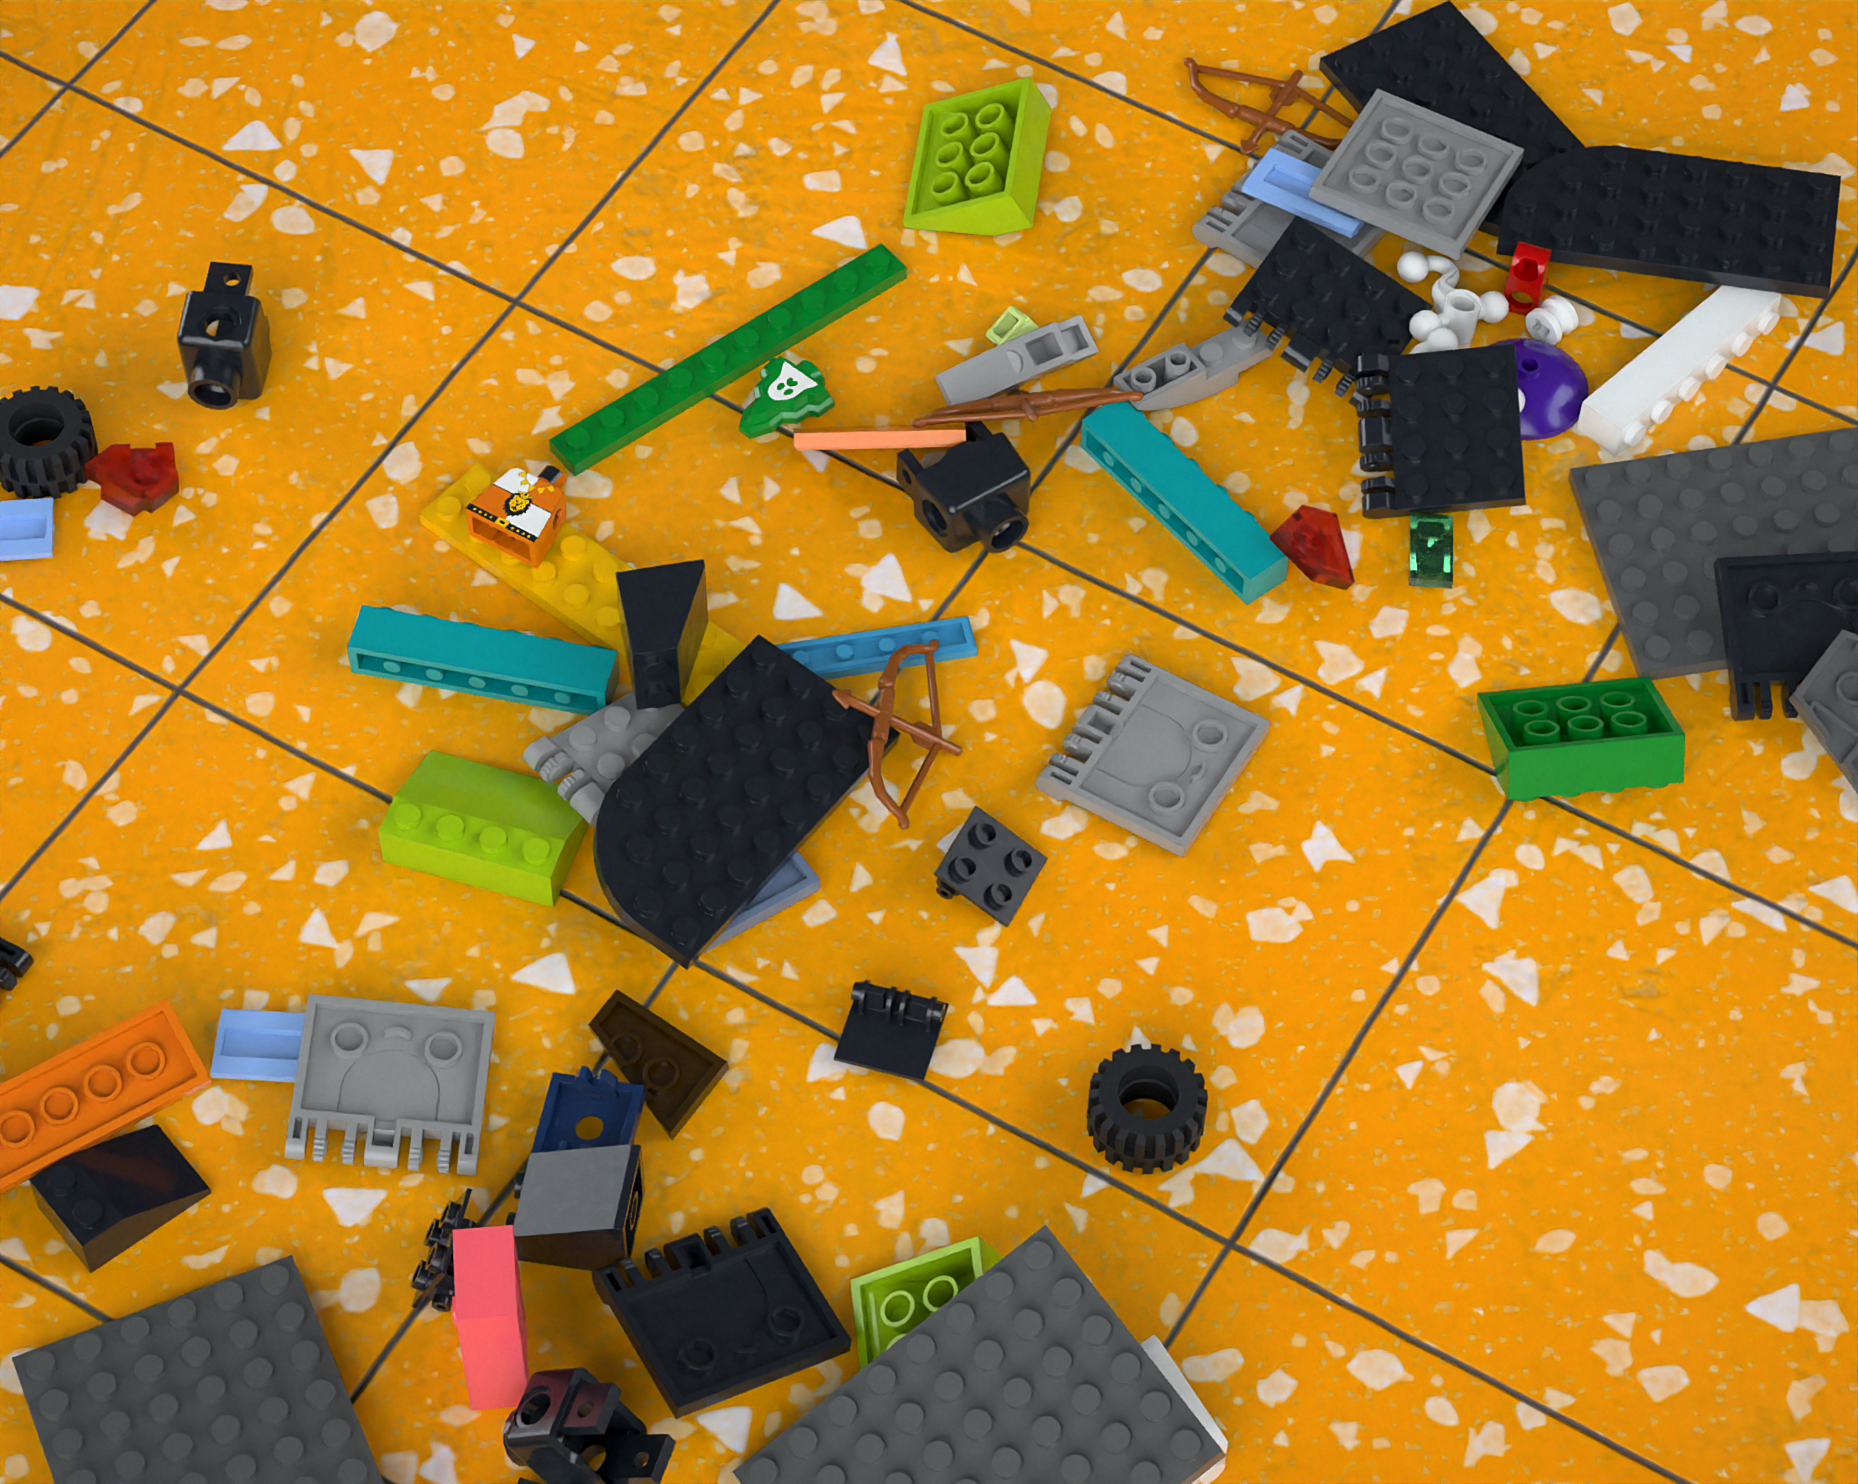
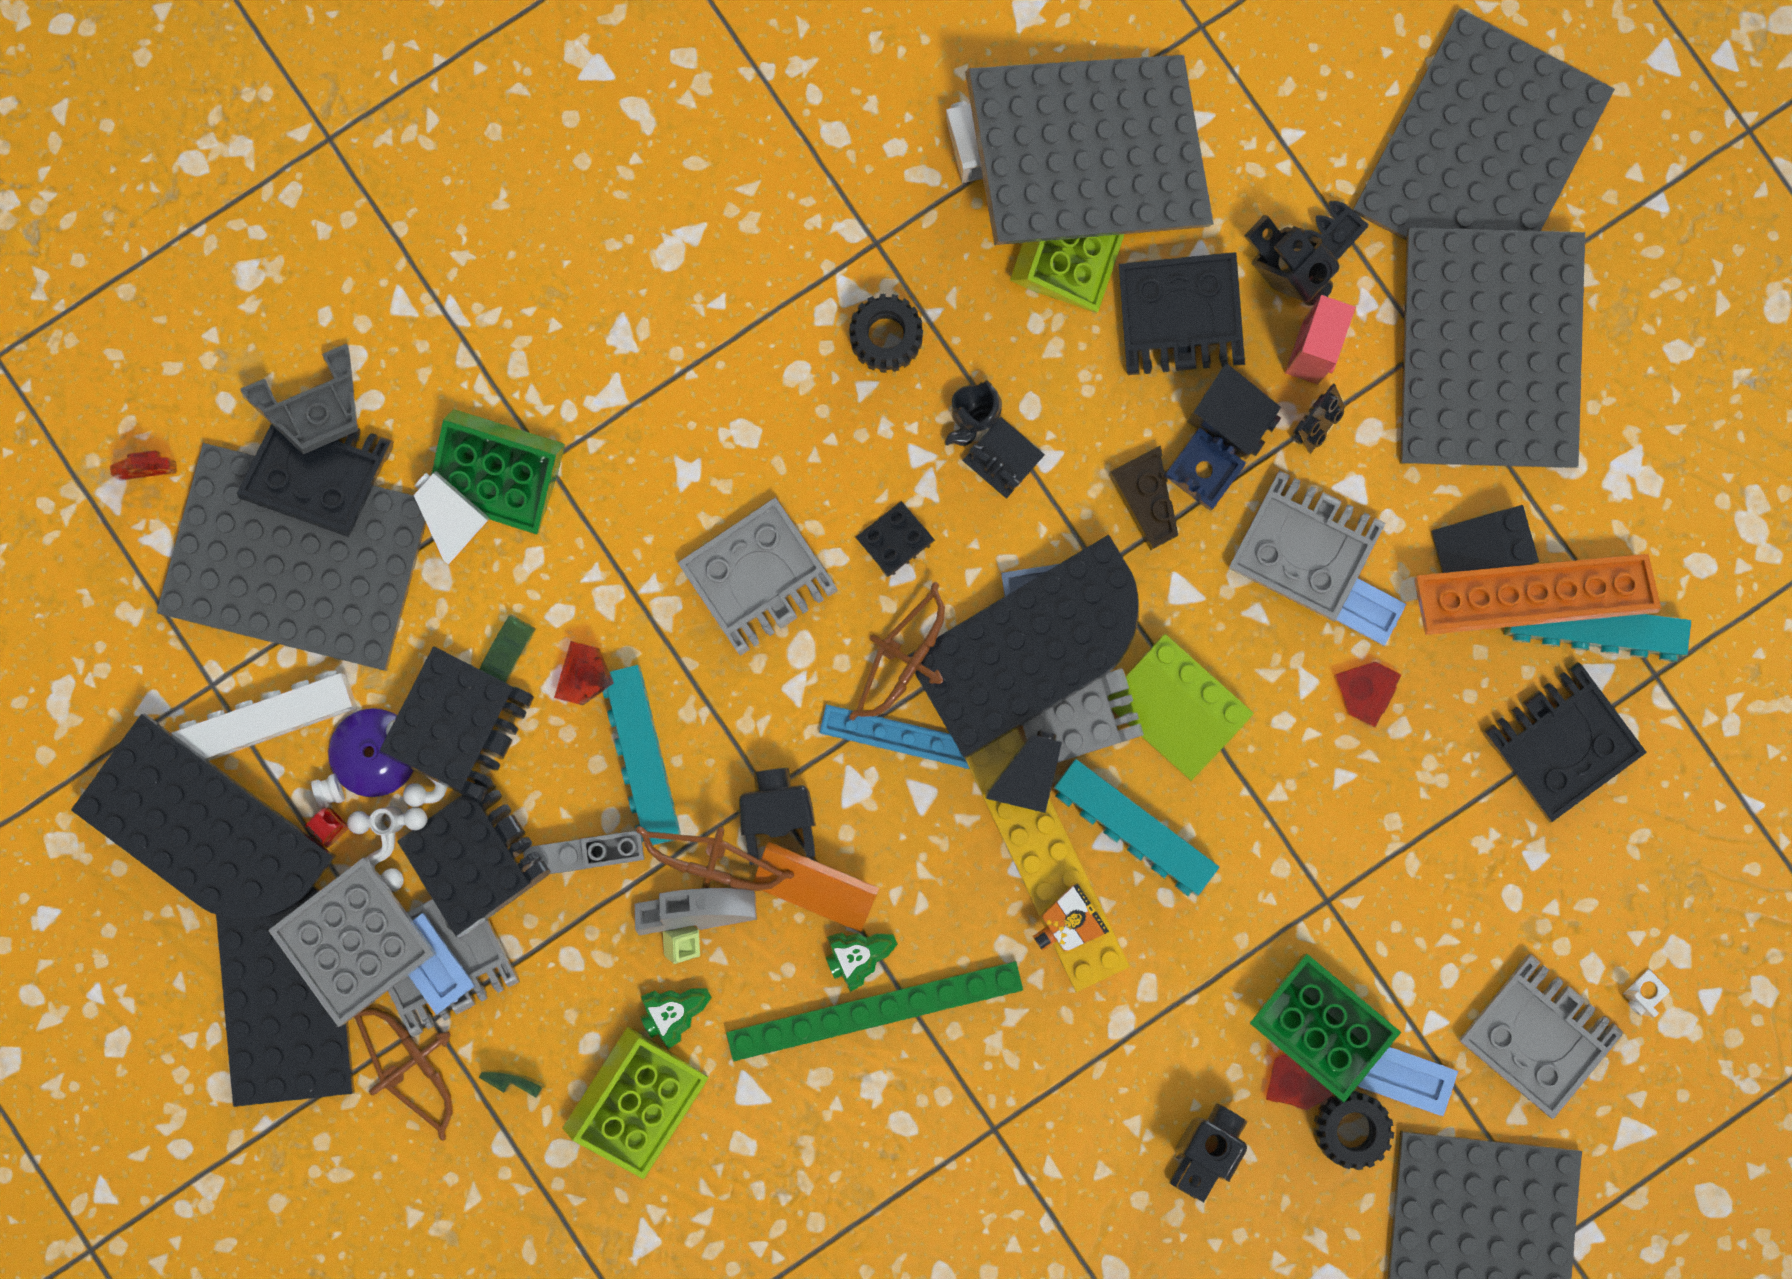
camera: 155 degrees left, 30 degrees up
none -> white slope [414,471,489,565]
none -> clear green slope [479,1070,546,1098]
none -> green rock [640,988,712,1049]
none -> black hair [944,380,1002,446]
none -> green slope [1250,954,1401,1102]
none -> clear red plate [1334,662,1401,728]

